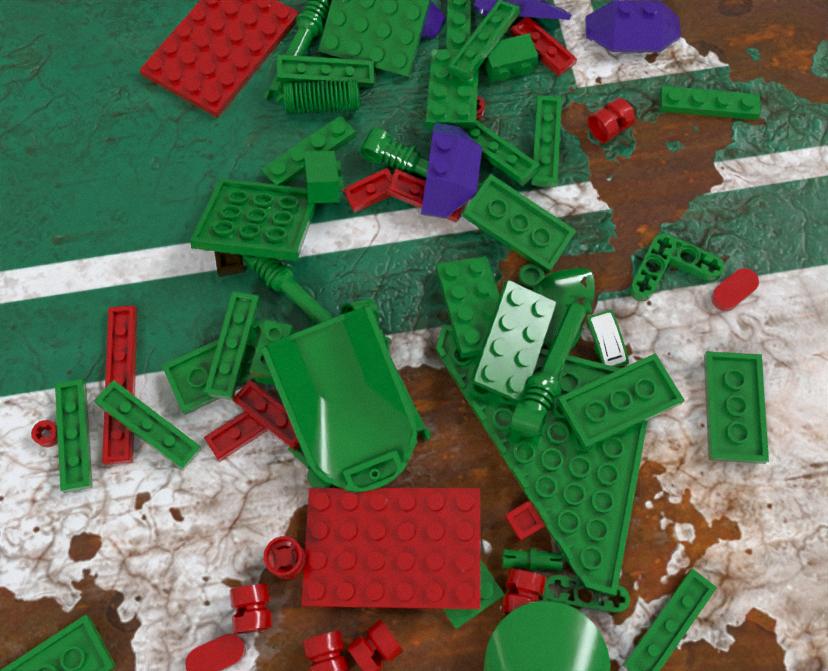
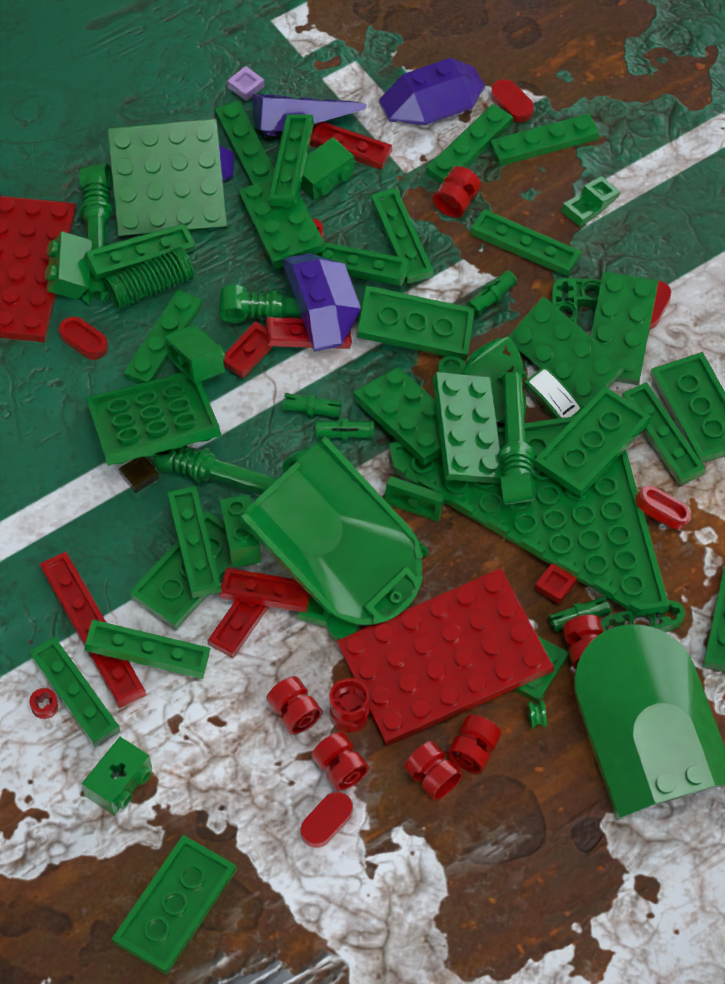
camera: 25 degrees left, 10 degrees down
none -> green brick [45,231,92,300]
none -> red tile [59,317,108,360]
none -> green brick [81,736,152,816]
none -> red wheel [266,676,323,735]
none -> green pin [283,393,342,419]
none -> green pin [316,418,374,441]
none -> green plate [384,476,445,522]
none -> green plate [426,104,513,184]
none -> green pin [466,270,517,317]
none -> green plate [471,209,581,277]
none -> red tile [491,79,534,122]
none -> green plate [508,296,626,407]
none -> green bush [527,700,547,729]
none -> green slope [561,176,621,227]
none -> green plate [590,271,658,385]
none -> green plate [621,382,706,486]
none -> red tile [635,486,691,529]

